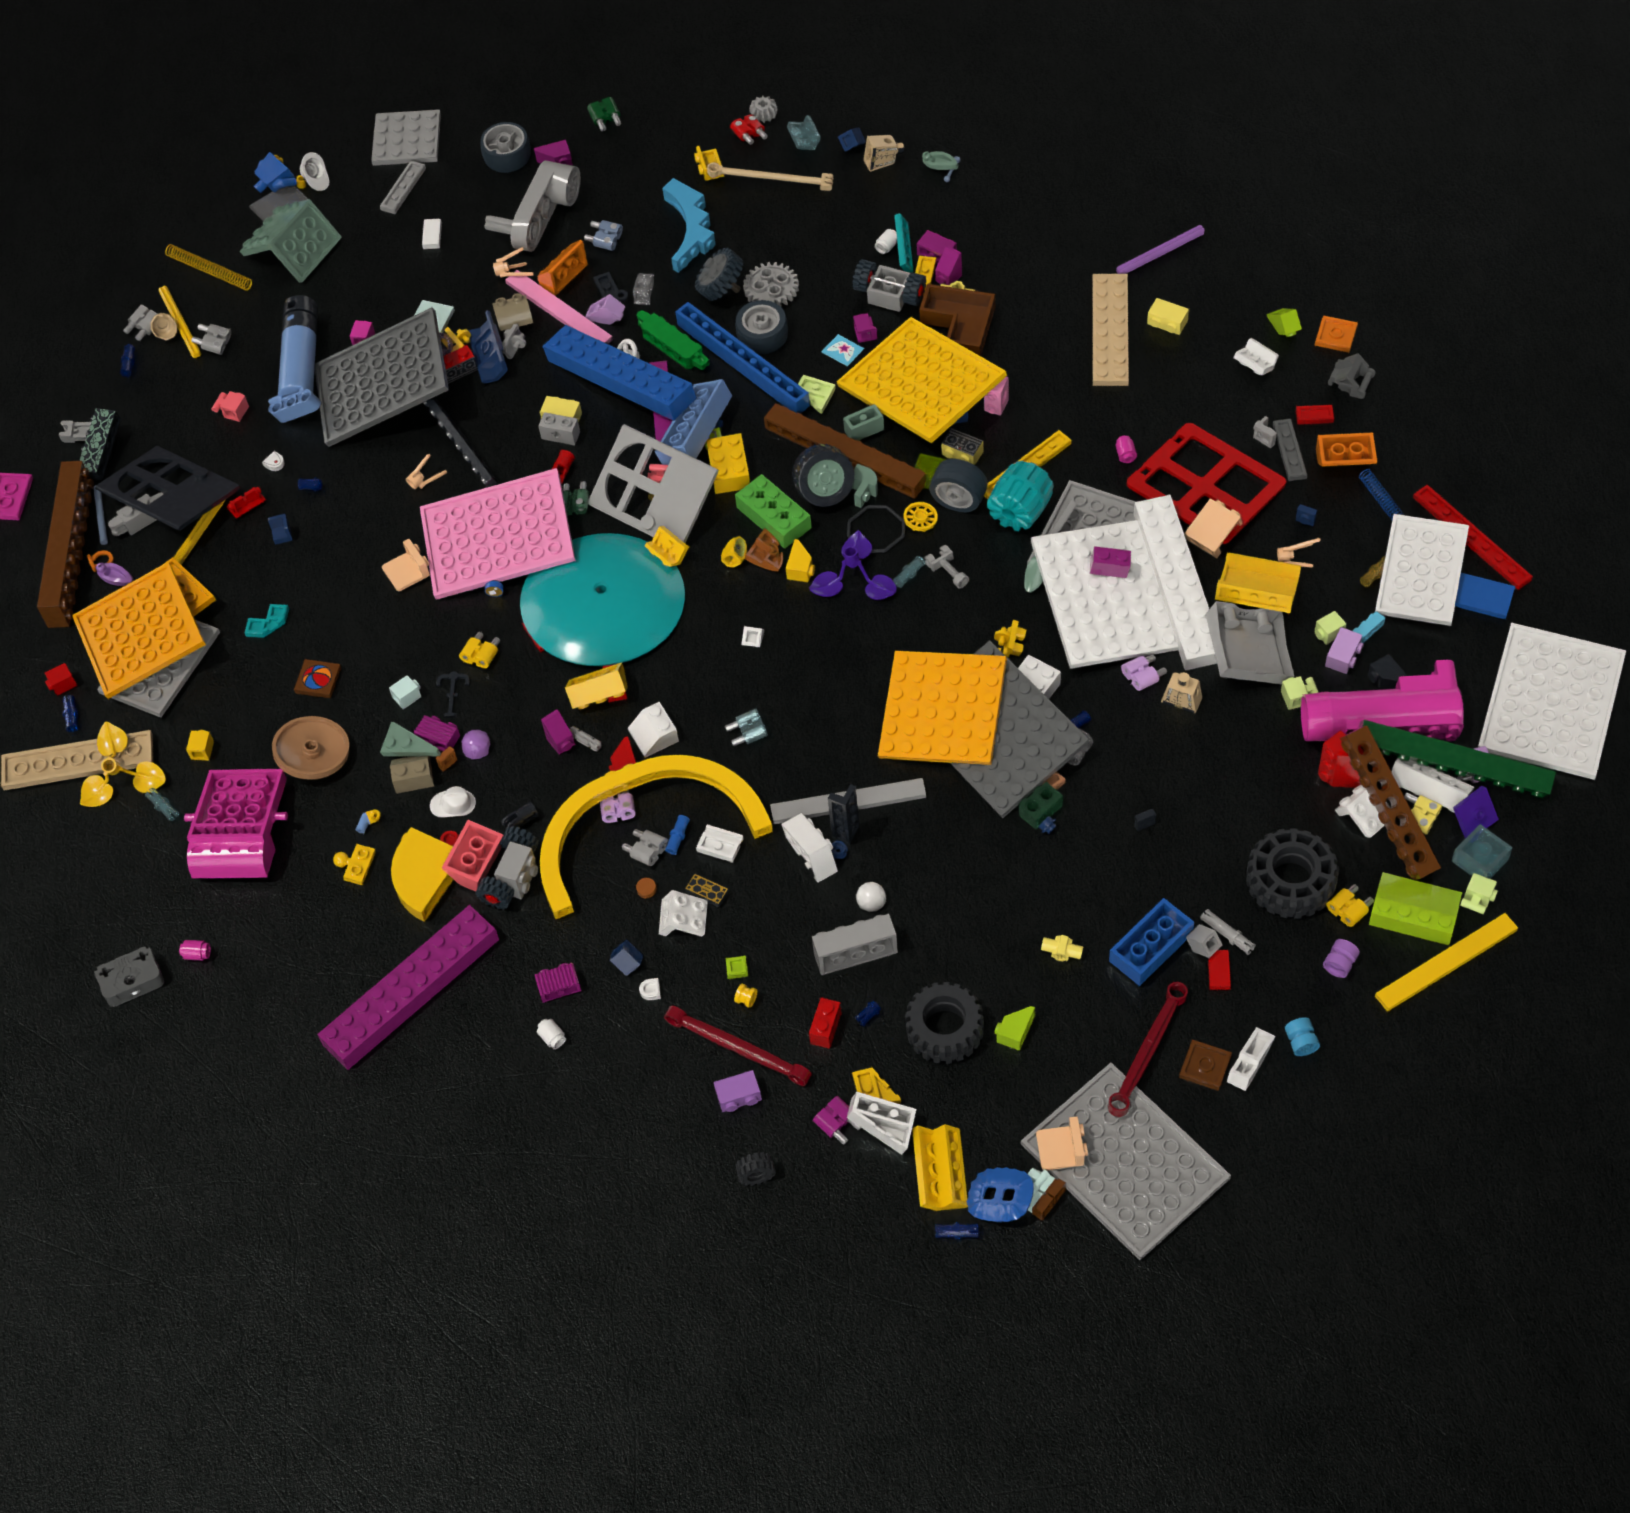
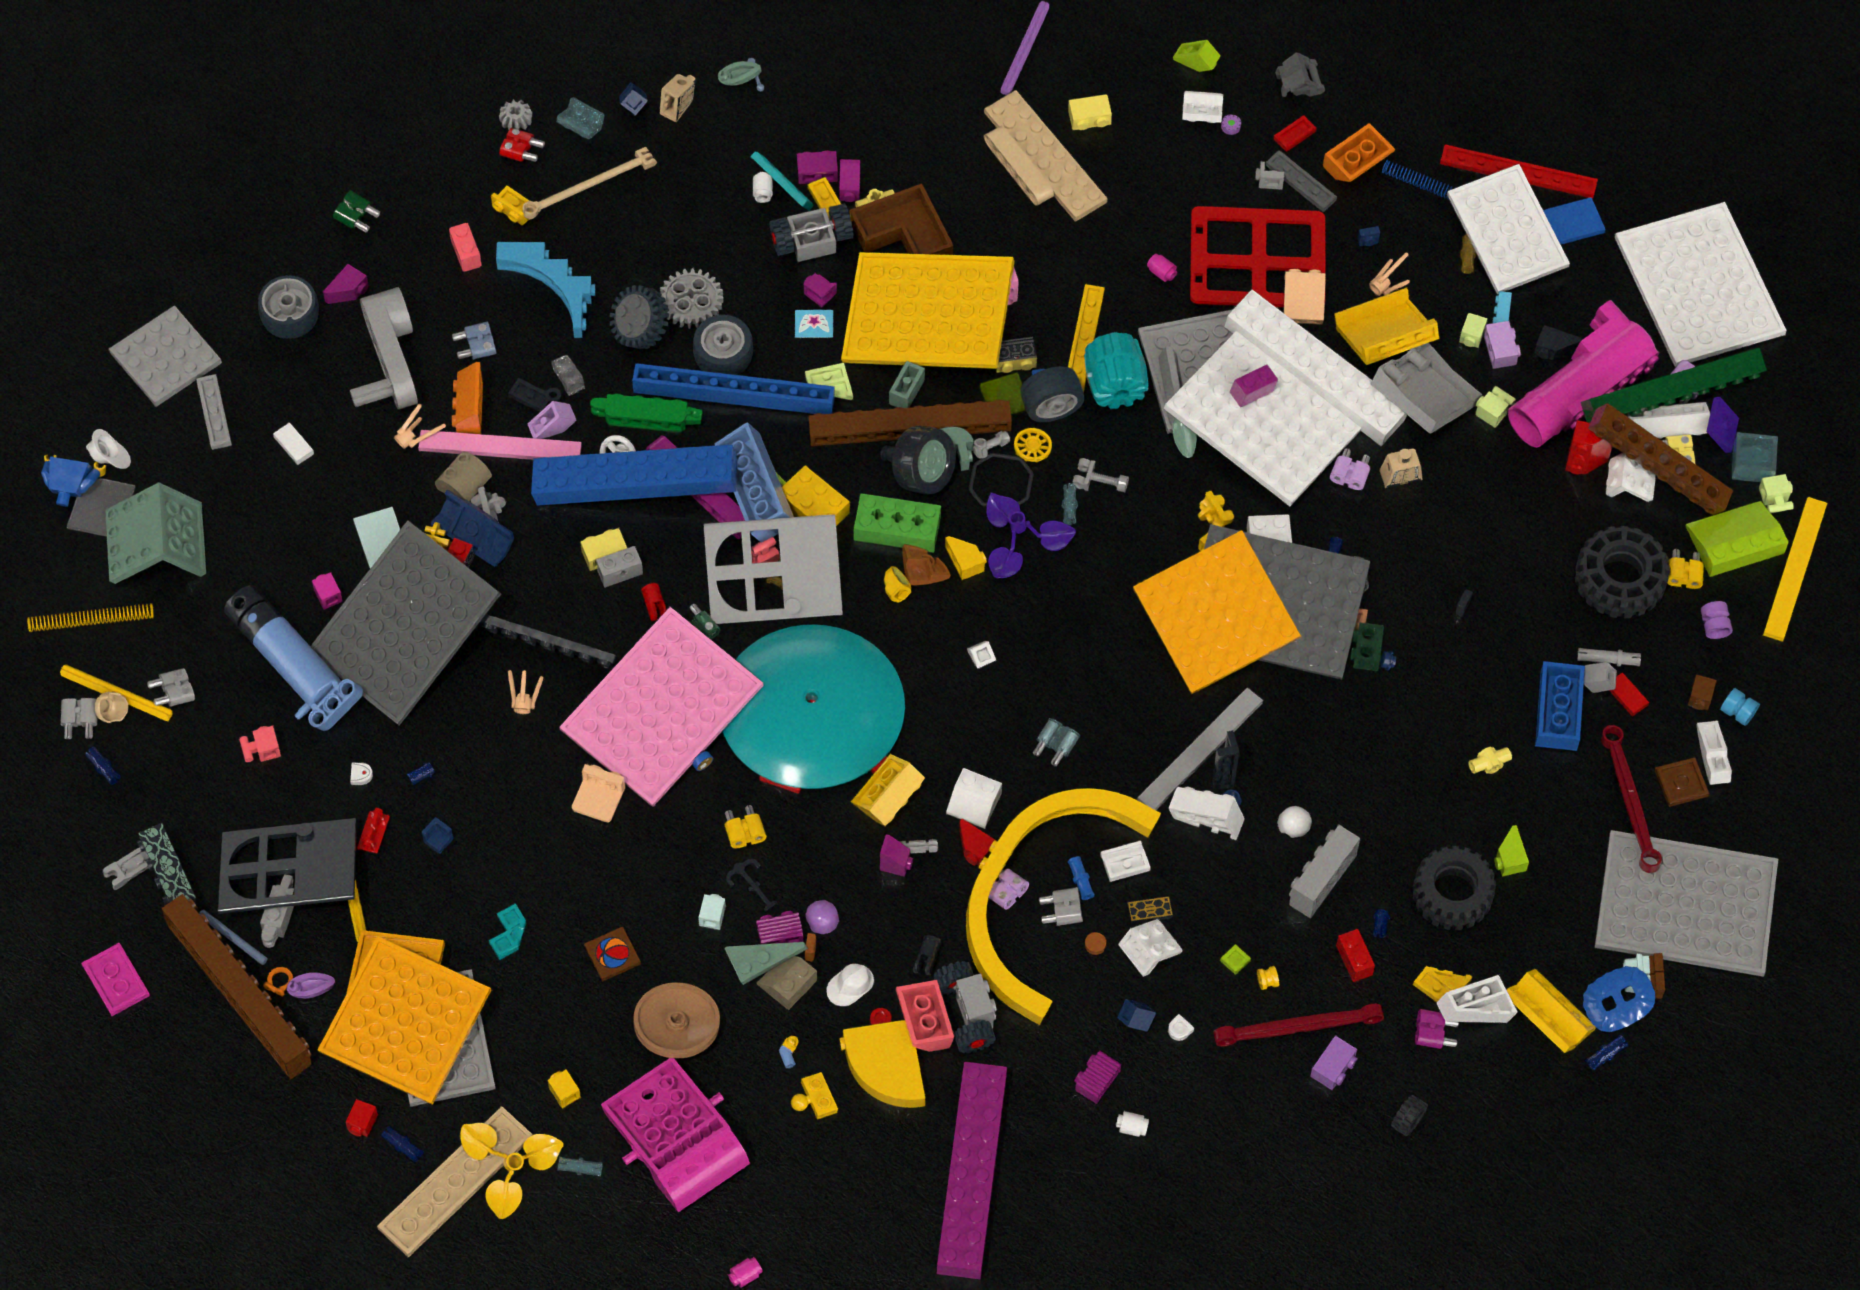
camera: 45 degrees left, 5 degrees up
yellow bracket [645,526,689,567] -> none
light nougat bracket [1036,1116,1088,1170] -> none
orange tile [1315,316,1358,353] -> none
none -> coral brick [449,223,482,271]
none -> light grey bar [973,431,1010,458]
none -> tan beam [984,126,1054,206]
none -> medium lavender tile [1221,115,1241,135]
none -> reddish brown brick [1688,675,1716,710]

